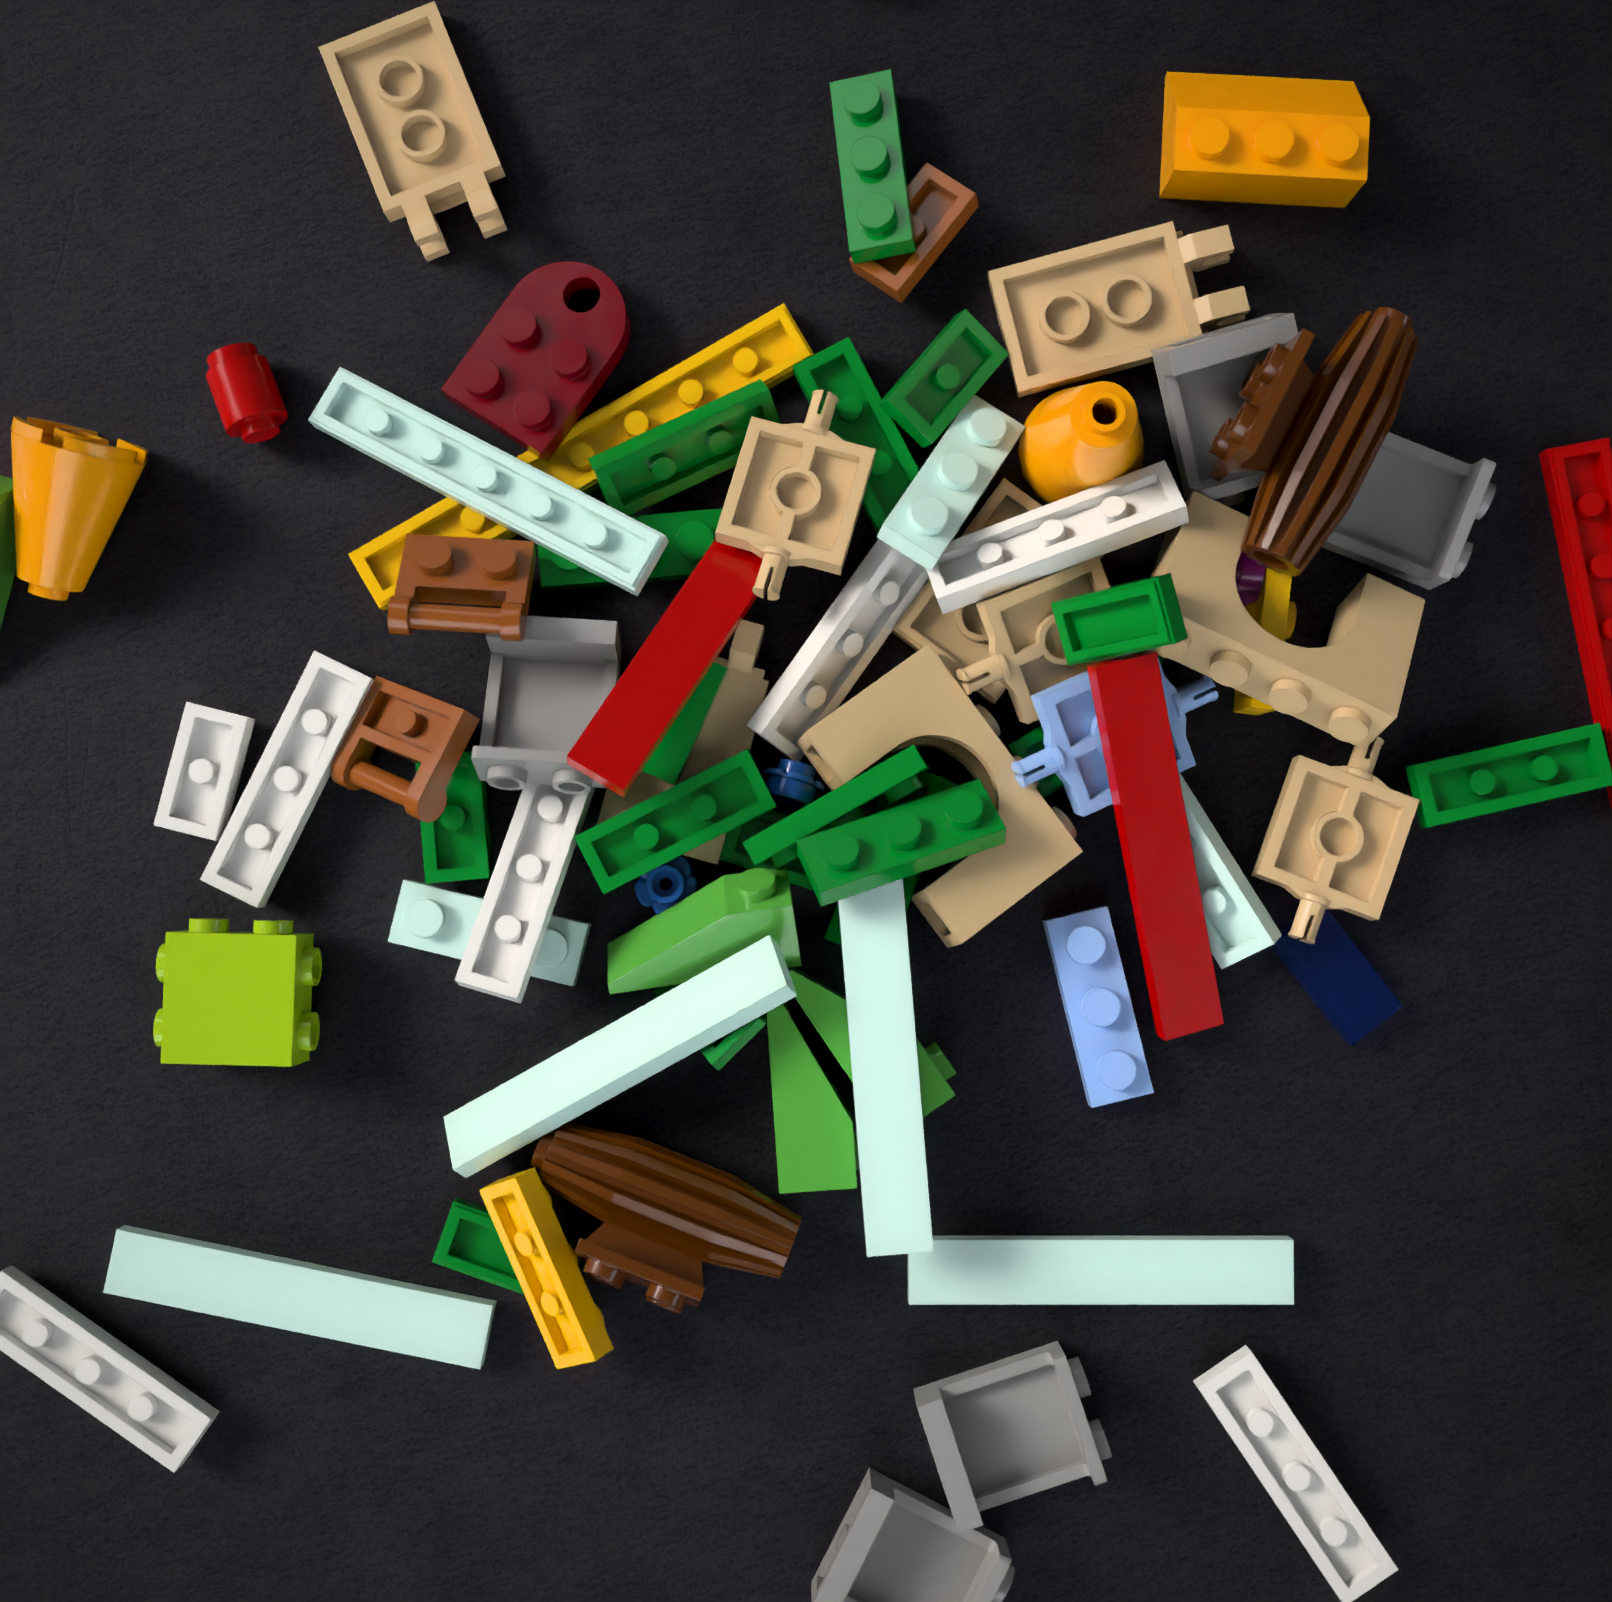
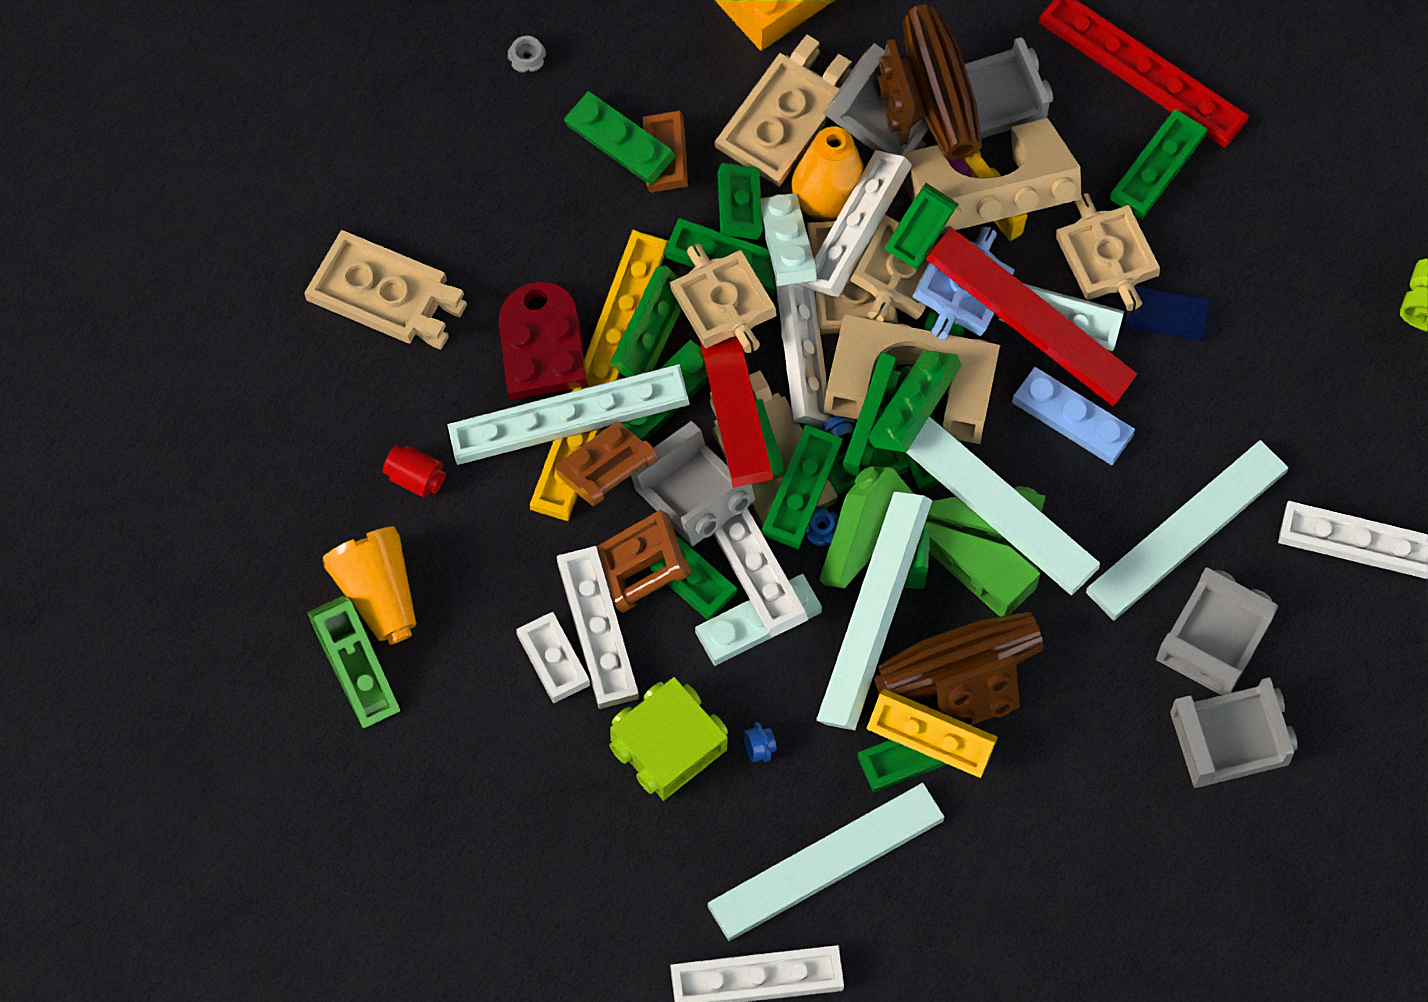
camera: 45 degrees left, 20 degrees down
none -> blue plate [743,723,777,762]

